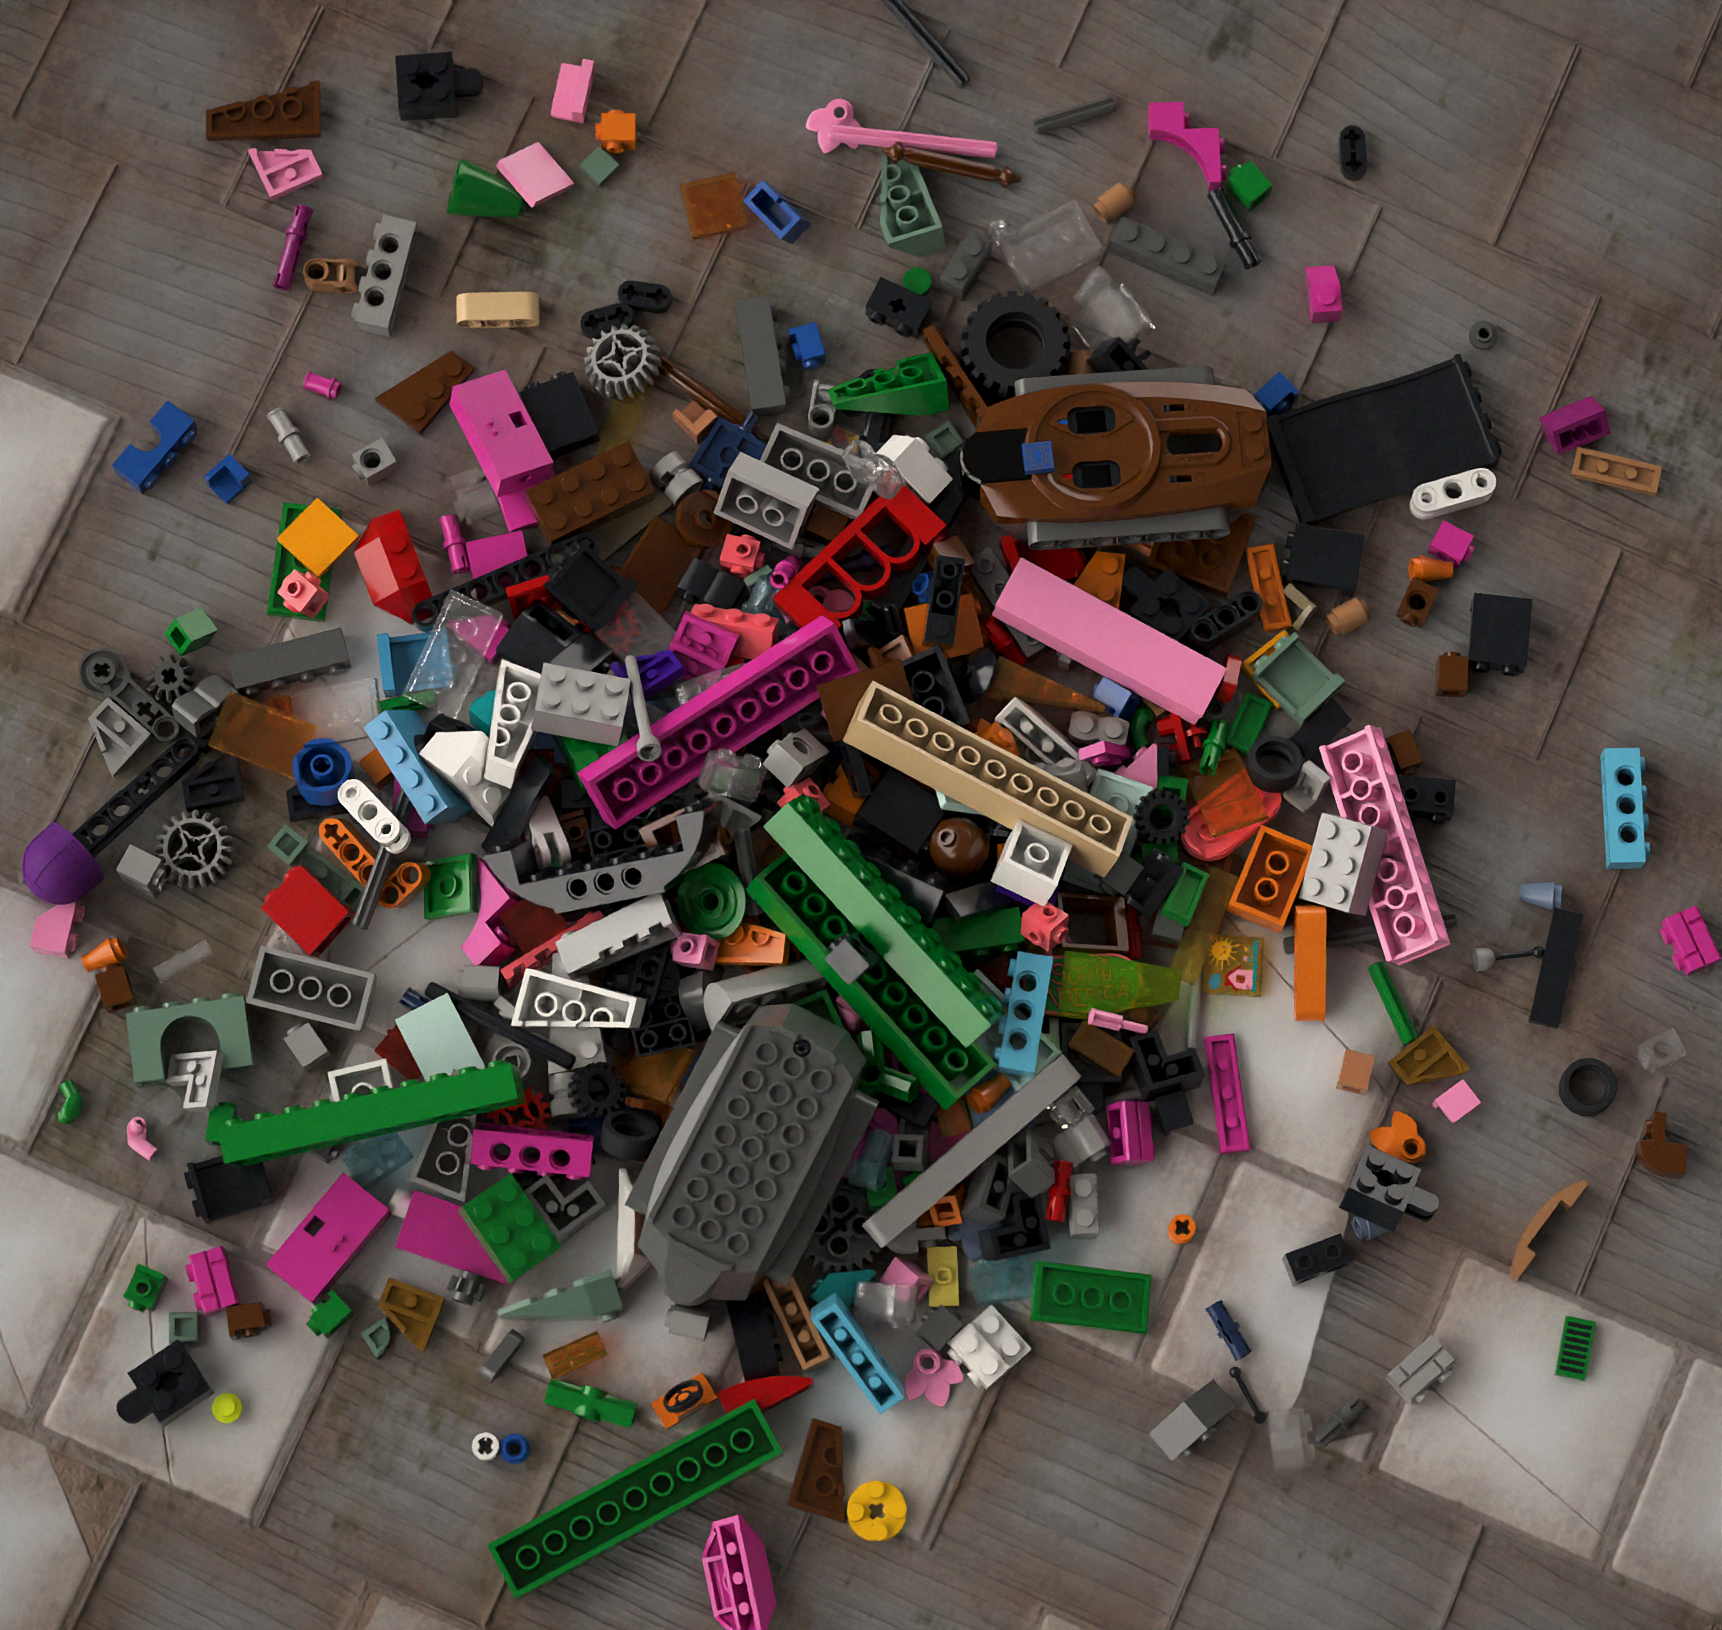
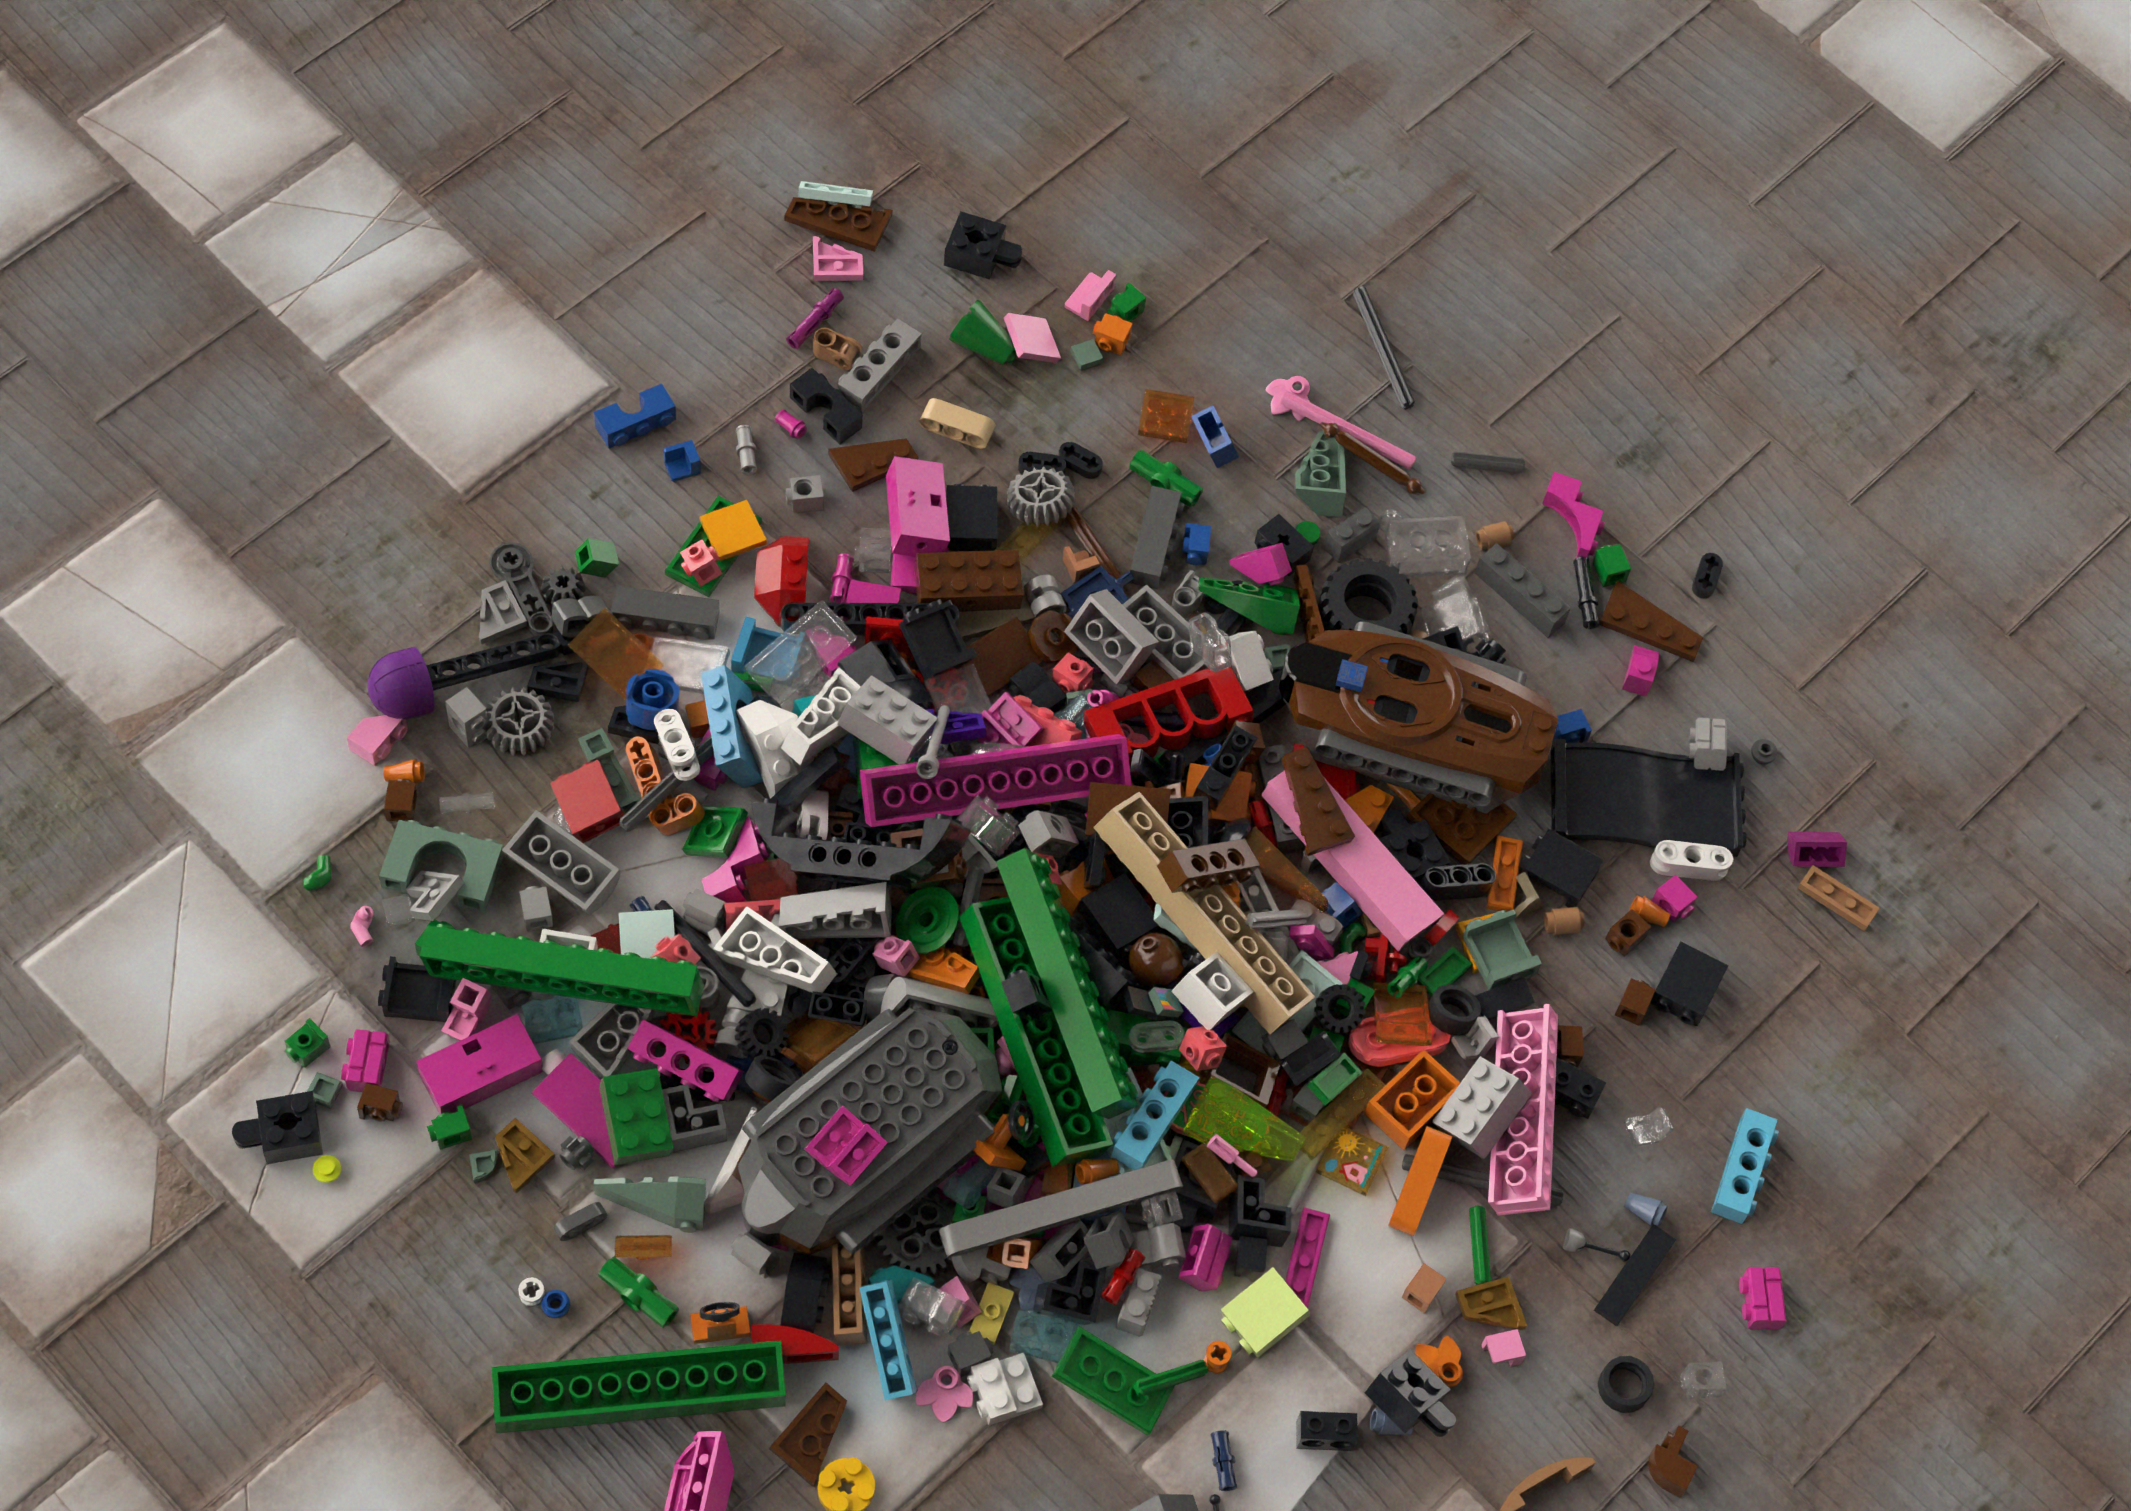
camera: 15 degrees right, 15 degrees down
none -> bright pink brick [441,978,491,1041]
none -> coral brick [650,934,701,965]
none -> black arch [790,368,863,445]
none -> light aqua plate [798,181,873,208]
none -> dark pink slope [804,1106,888,1186]
none -> orange piece [973,1101,1035,1171]
none -> green brick [1107,282,1146,322]
none -> green piece [1129,450,1203,507]
none -> clear plate [1129,1021,1184,1053]
none -> green axle [1133,1360,1208,1397]
none -> sand green tile [1148,987,1184,1017]
none -> reddish brown brick [1157,839,1260,893]
none -> yellowish green brick [1221,1267,1310,1358]
none -> dark pink slope [1229,543,1292,585]
none -> light grey axle [1245,909,1308,929]
none -> reddish brown wing [1282,747,1355,856]
none -> black gear [1475,638,1506,664]
none -> reddish brown wing [1599,580,1703,662]
none -> clear bracket [1624,1107,1673,1146]
none -> light grey brick [1689,718,1727,770]

